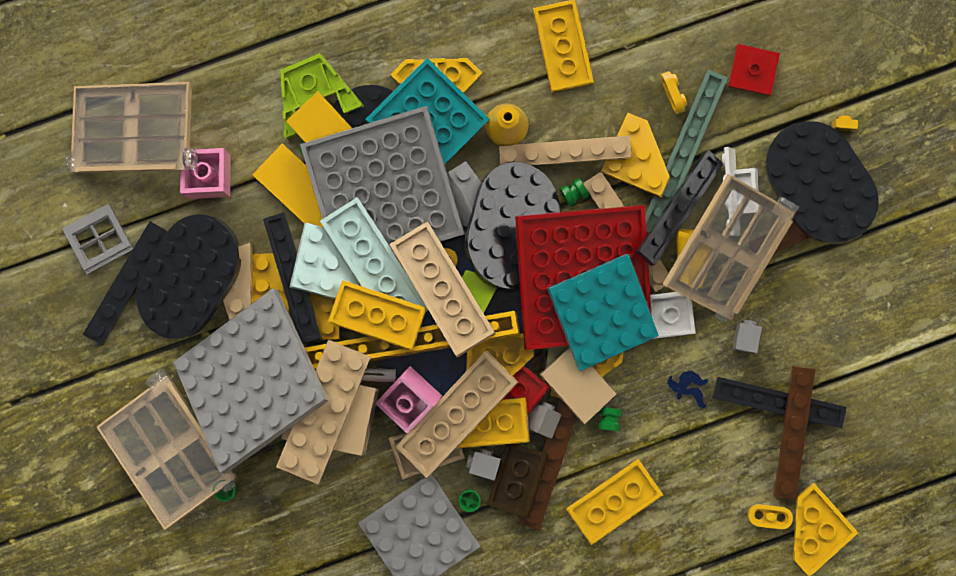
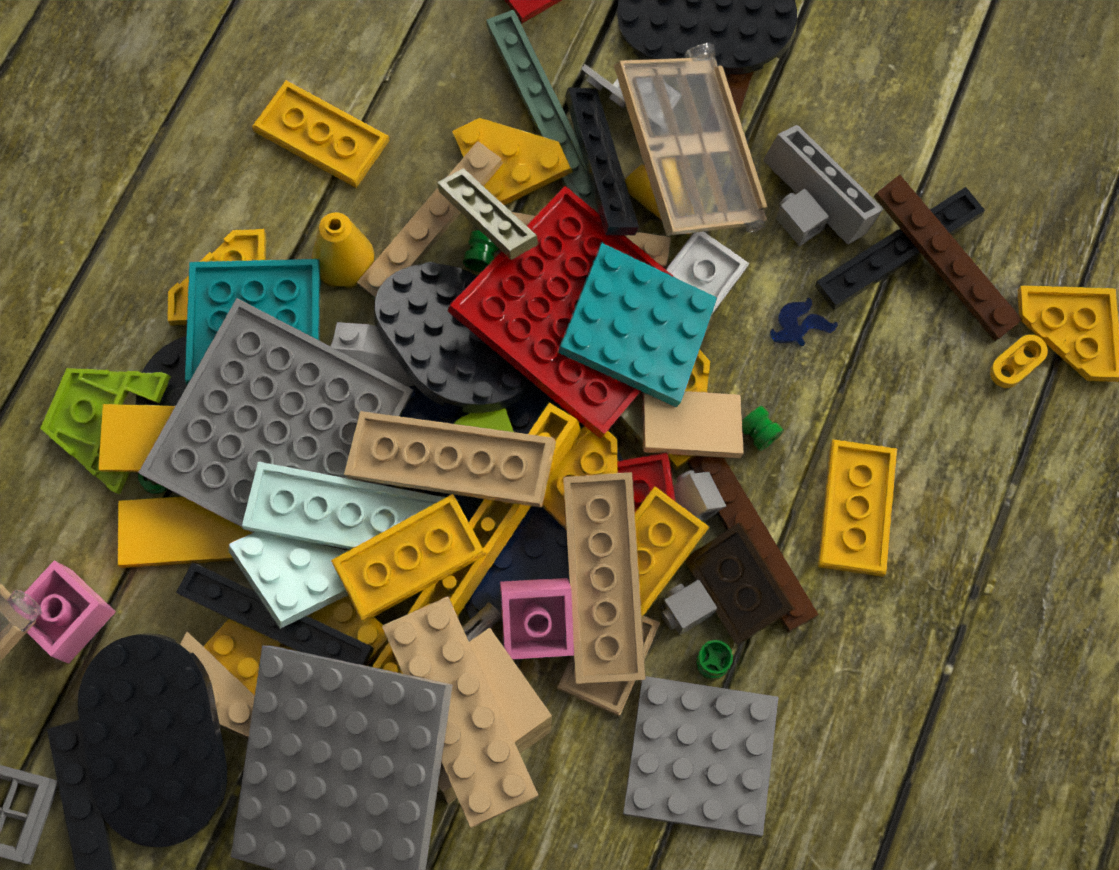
camera: 45 degrees left, 15 degrees down
yellow plate [660,71,687,115] -> none
none -> plate [437,168,538,260]
none -> light grey brick [763,125,883,244]

